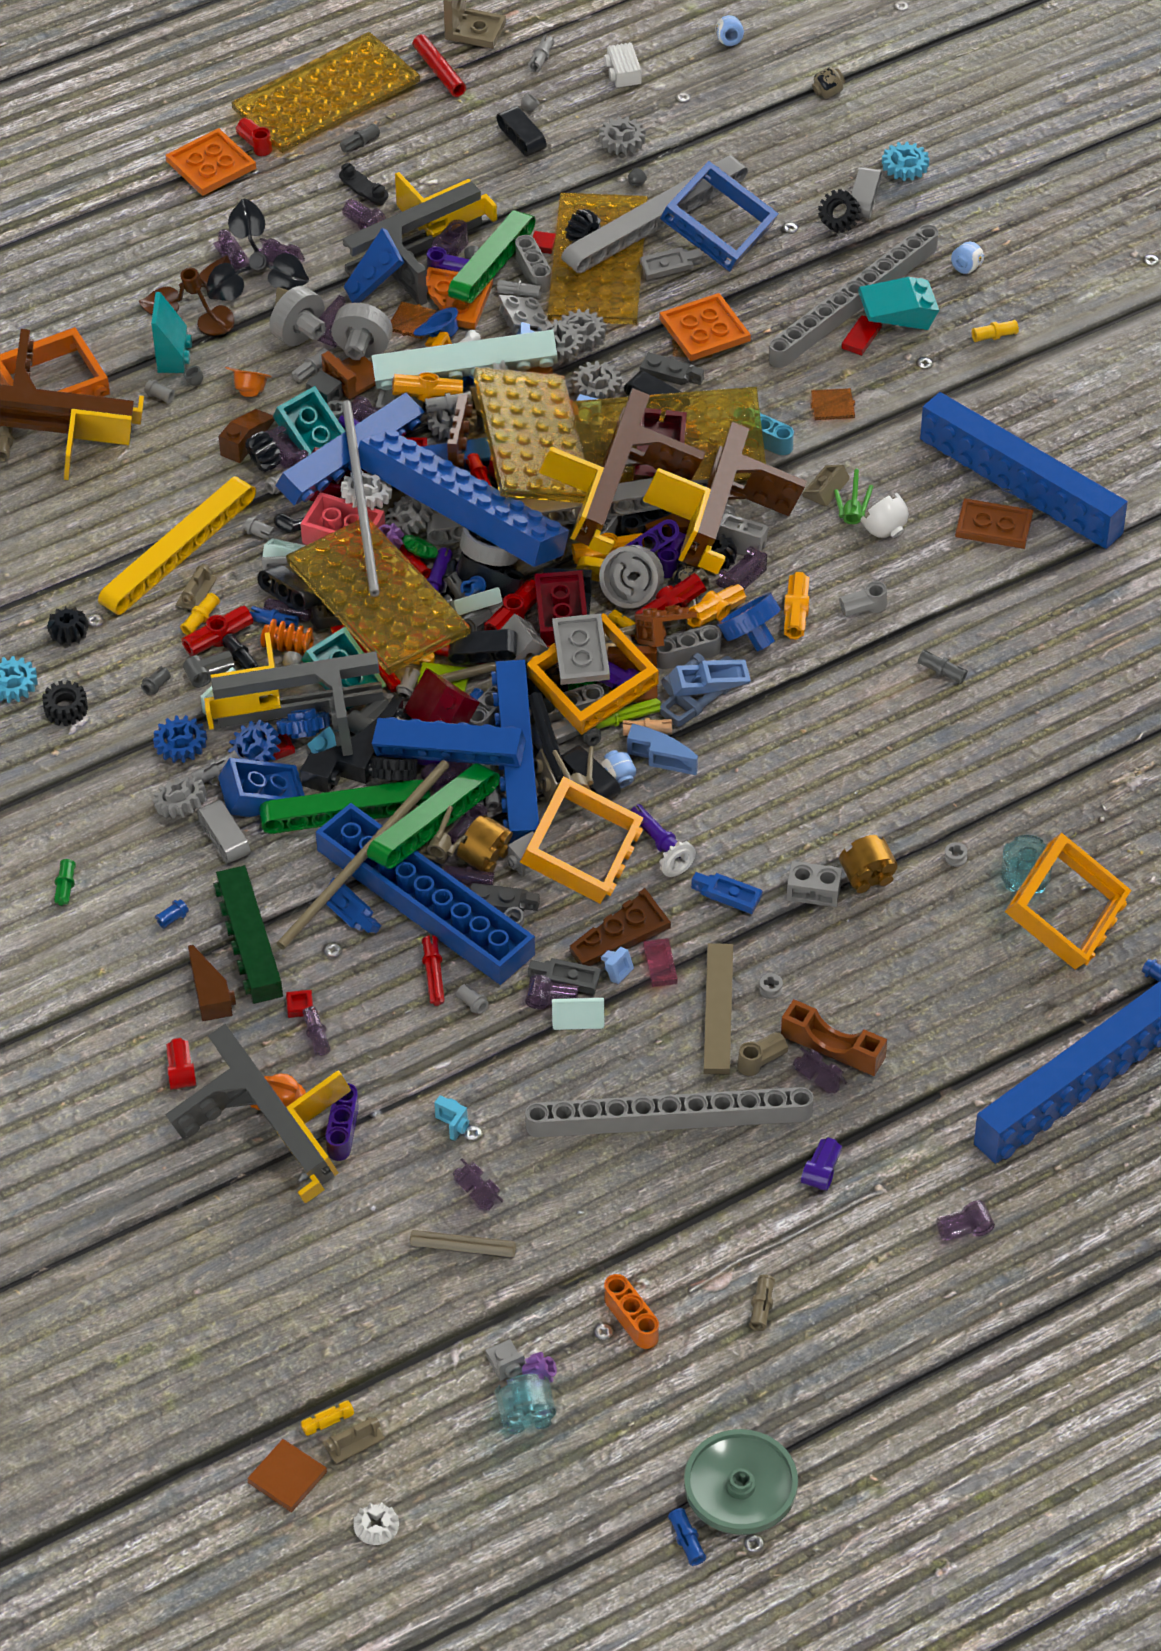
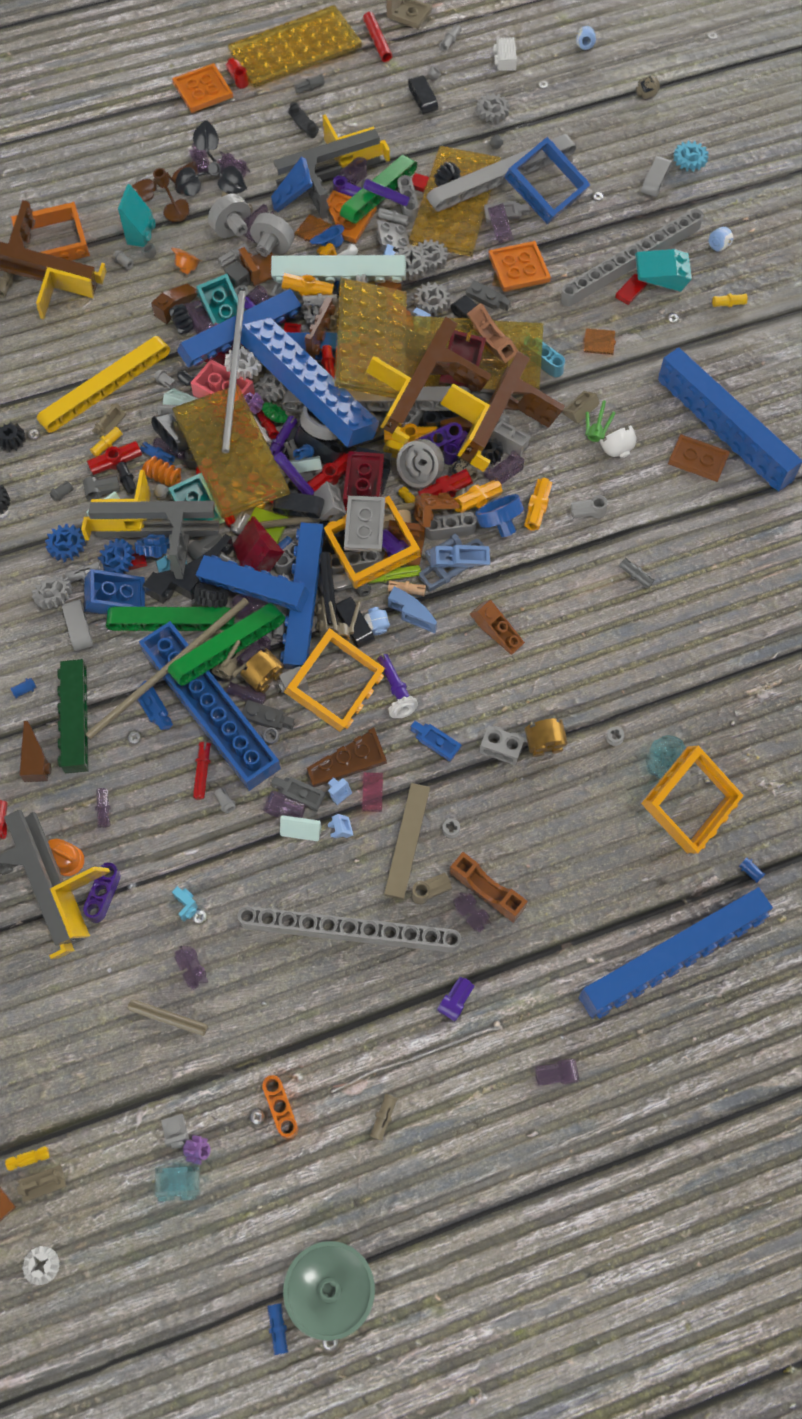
camera: 10 degrees right, 15 degrees up
red tile [286,990,314,1018] -> none
clear purple piece [342,199,386,230] -> none
black tyre [818,189,861,233] -> none
none -> dark purple axle [274,452,314,495]
none -> light blue tile [328,814,353,838]
none -> dark purple axle [363,179,410,206]
none -> nougat arch [467,303,518,363]
none -> dark orange slope [470,599,525,655]
none -> clear purple hinge [488,203,514,243]

